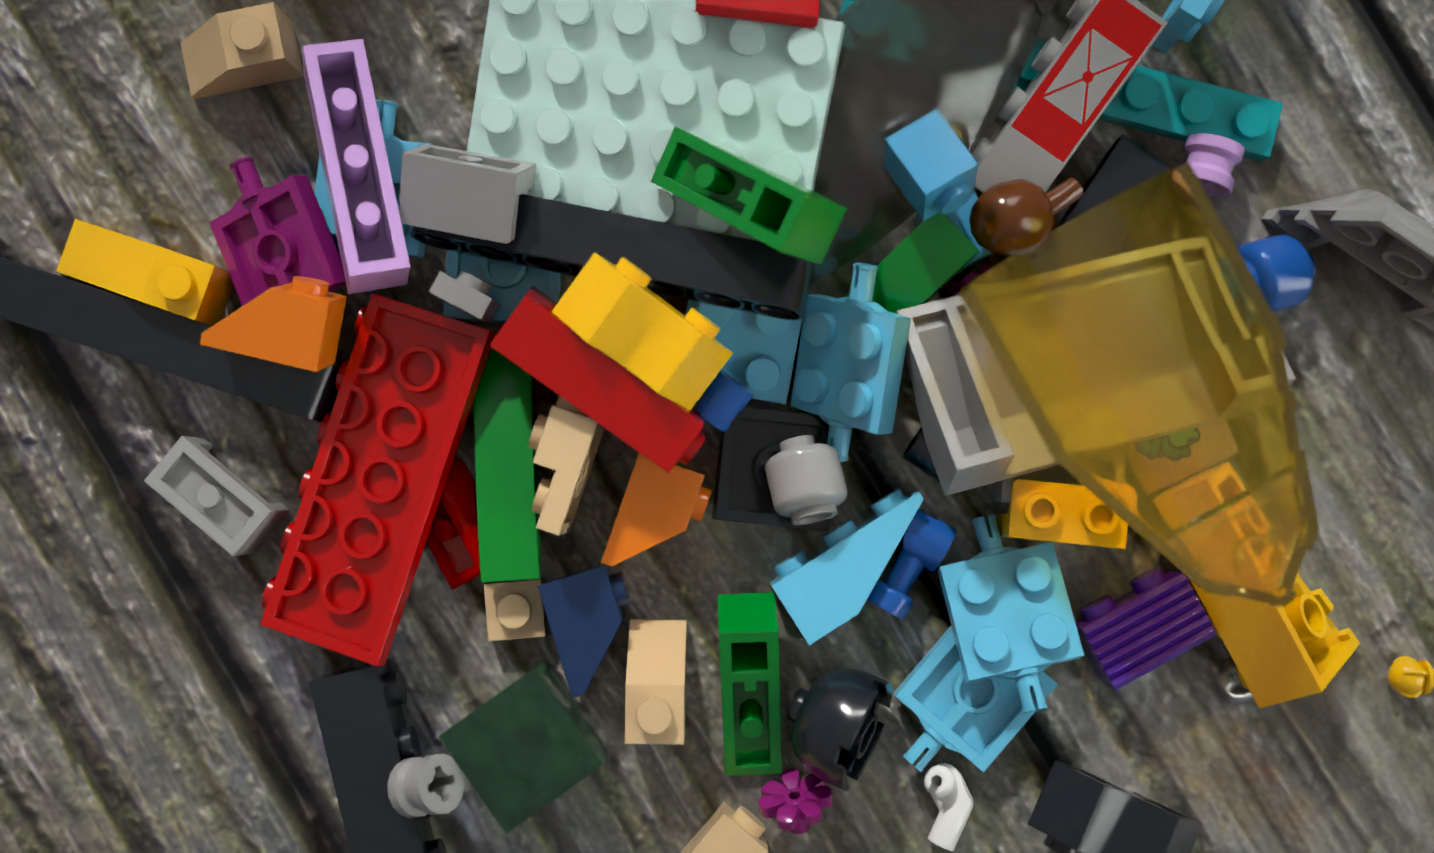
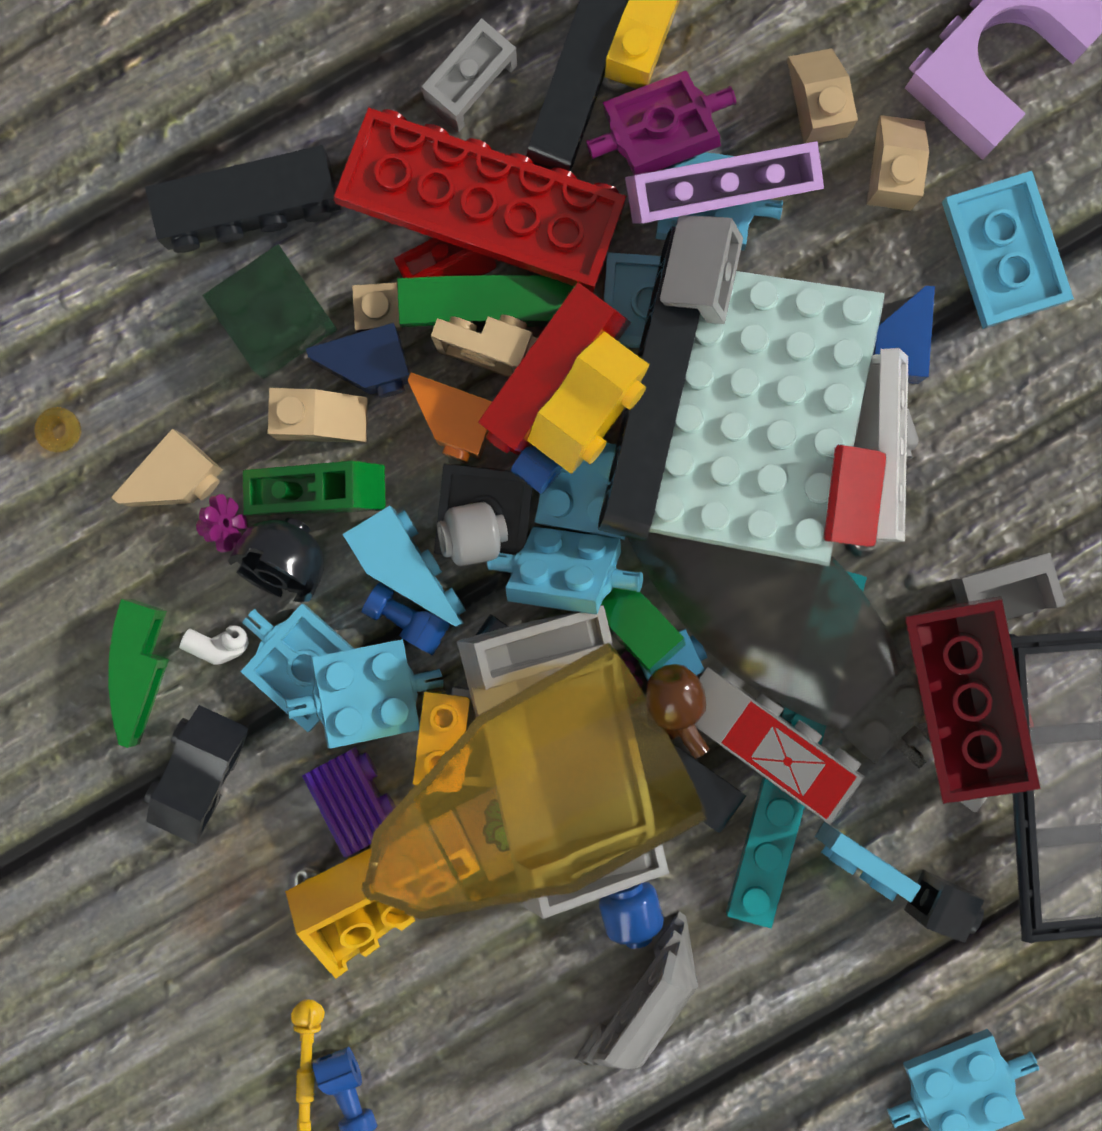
camera: 90 degrees right, 0 degrees up
orange slope [200,276,347,372] -> none
light grey wheel [387,754,464,818] -> none
light grey plate [429,270,501,326] -> none
green slope [651,126,847,265] -> none
dark azure brick [884,109,978,221] -> none
lavender wheel [1175,133,1245,197] -> none

